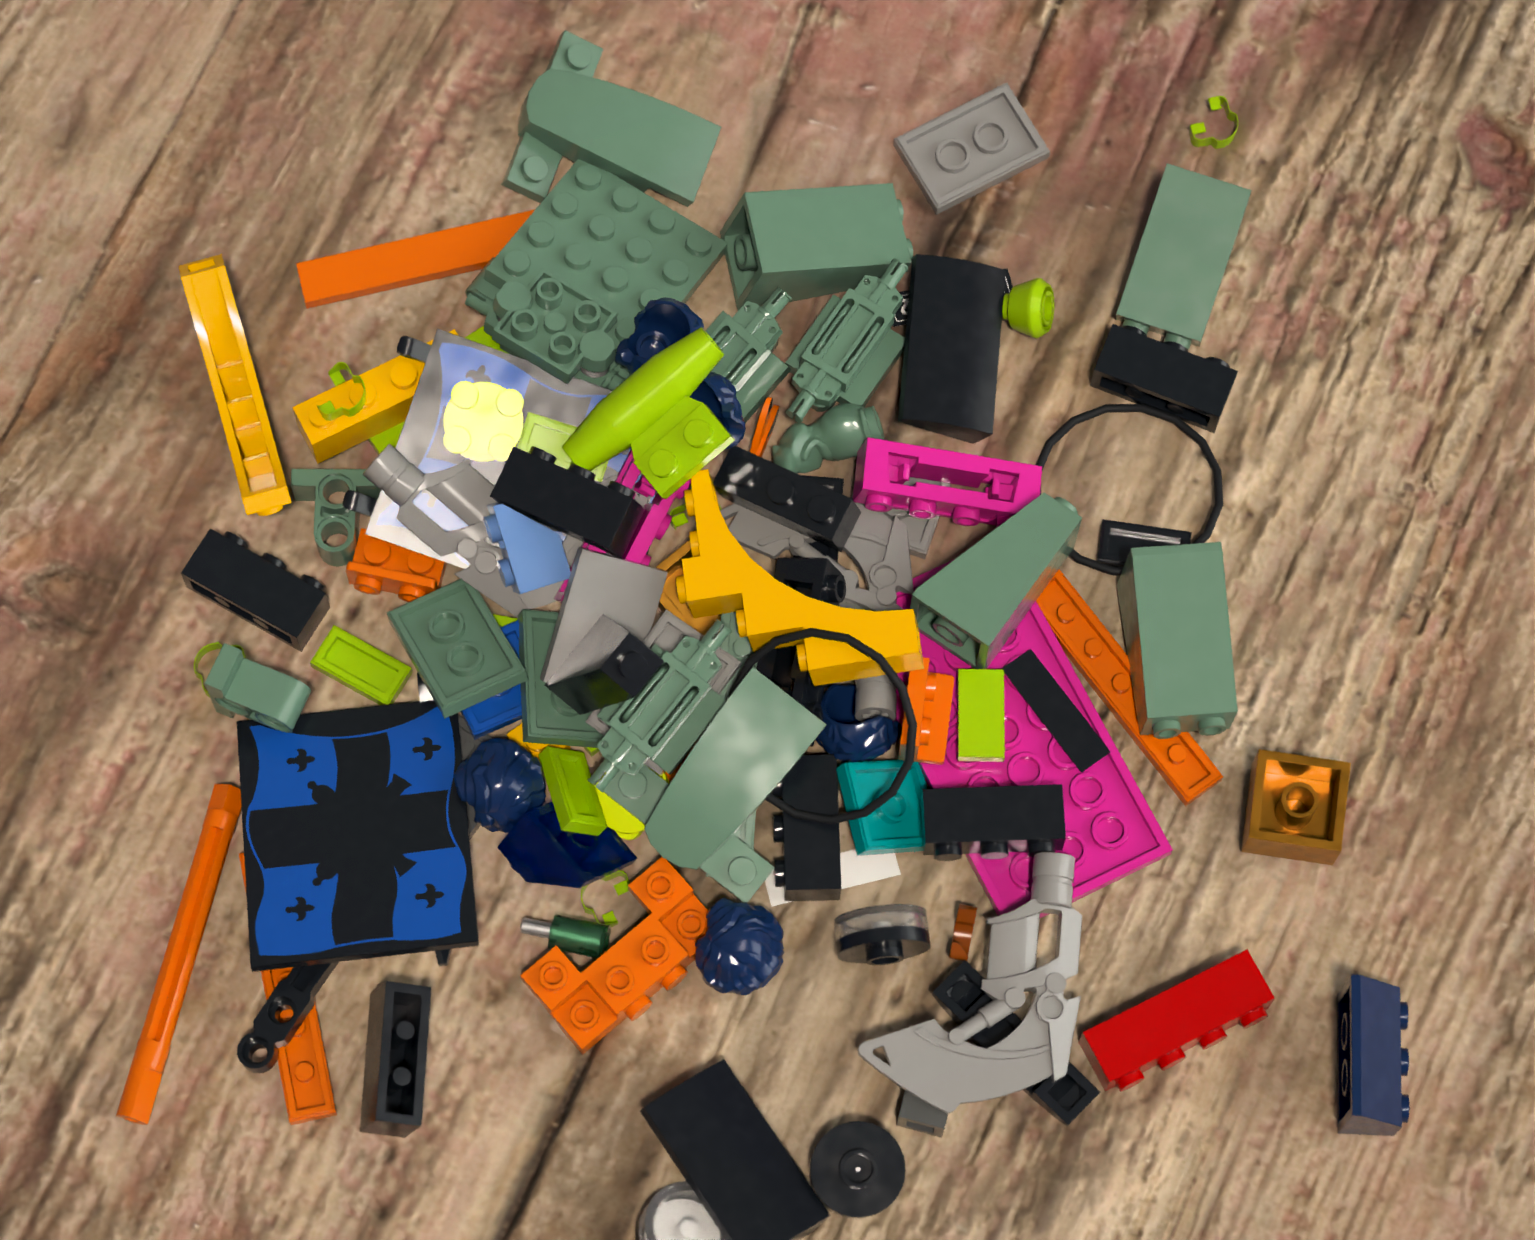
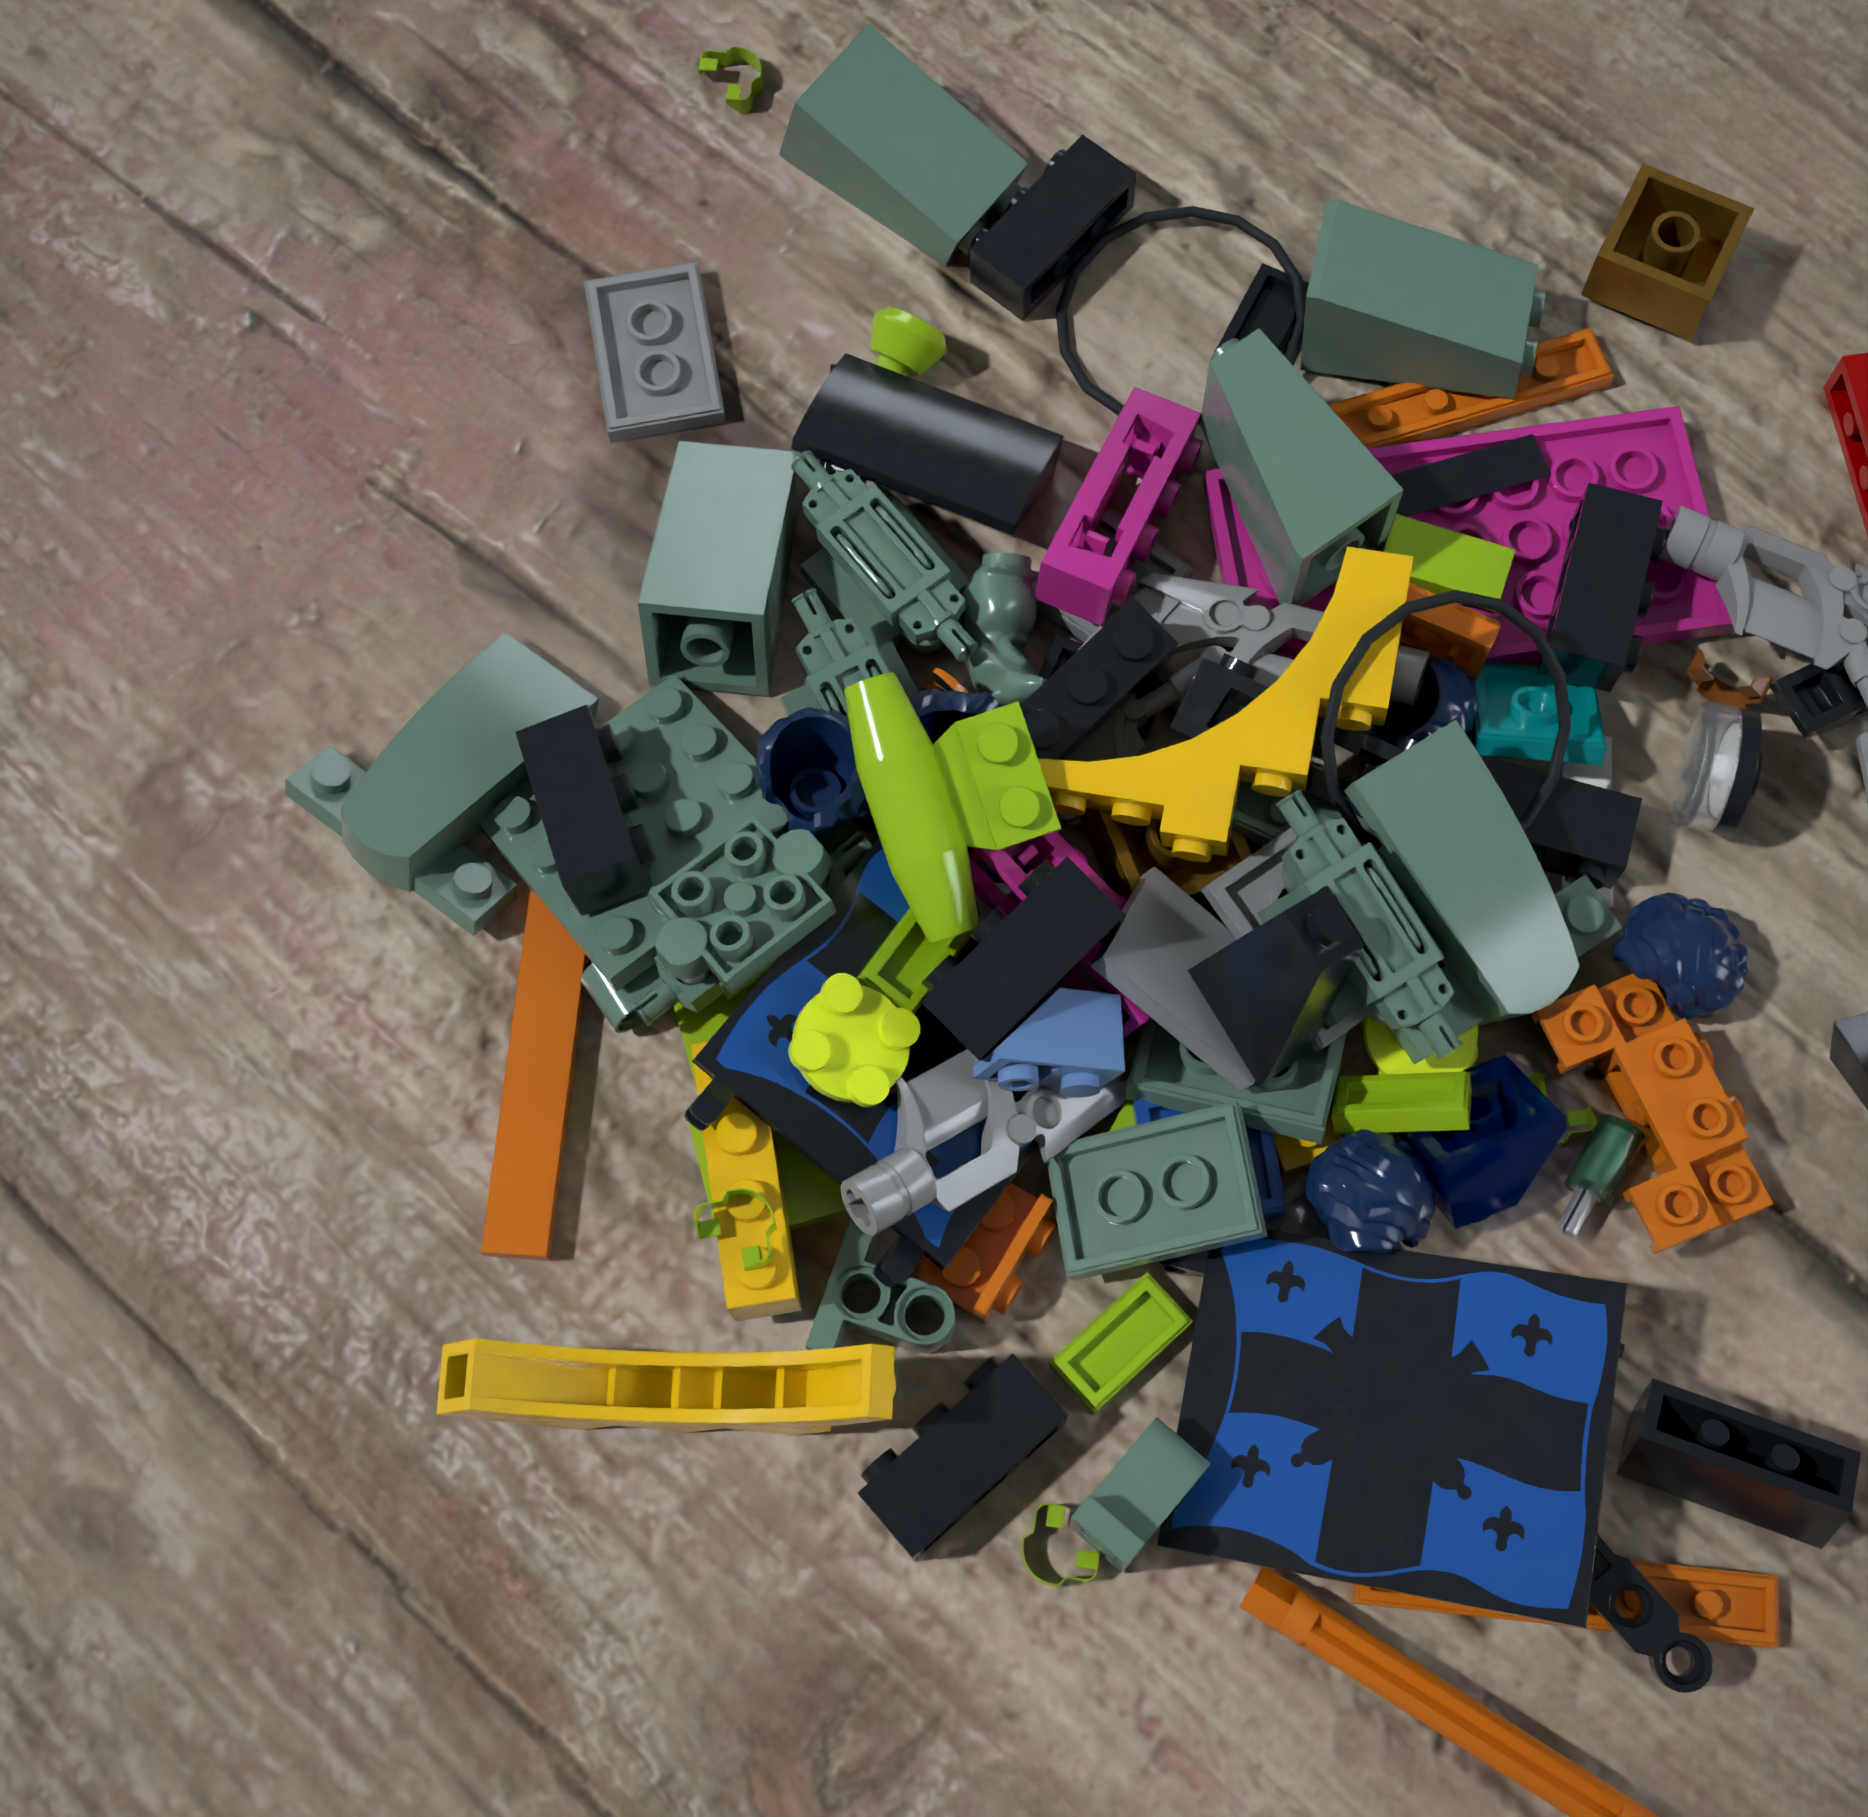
camera: 65 degrees left, 0 degrees up
none -> black brick [515,704,656,916]

